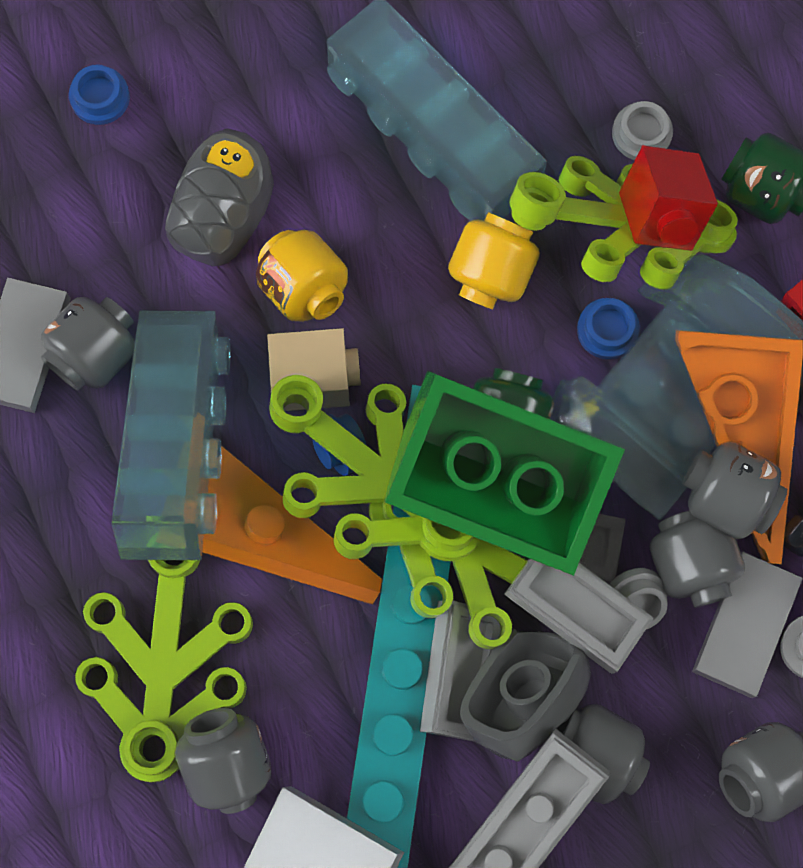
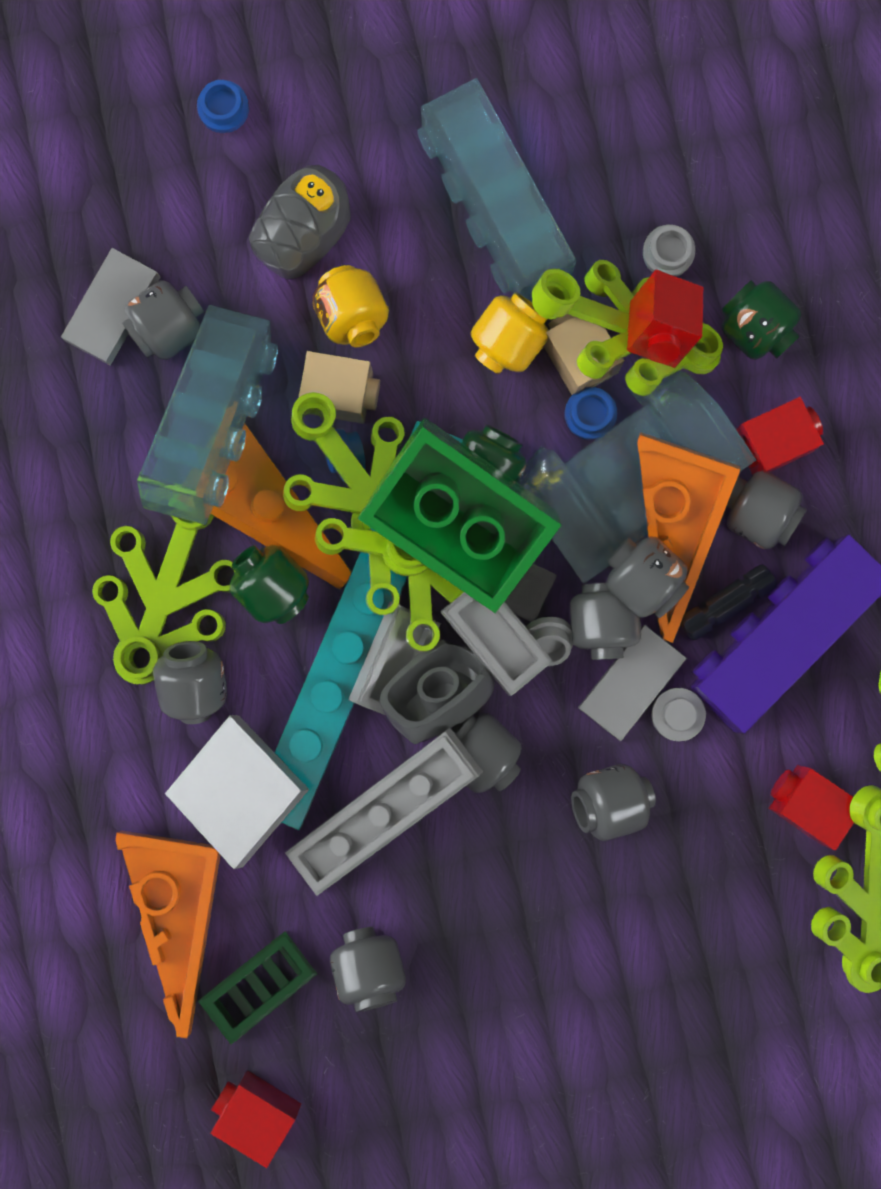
camera: 25 degrees right, 10 degrees up
none -> dark green head [230,545,309,624]
none -> tan brick [544,314,624,395]

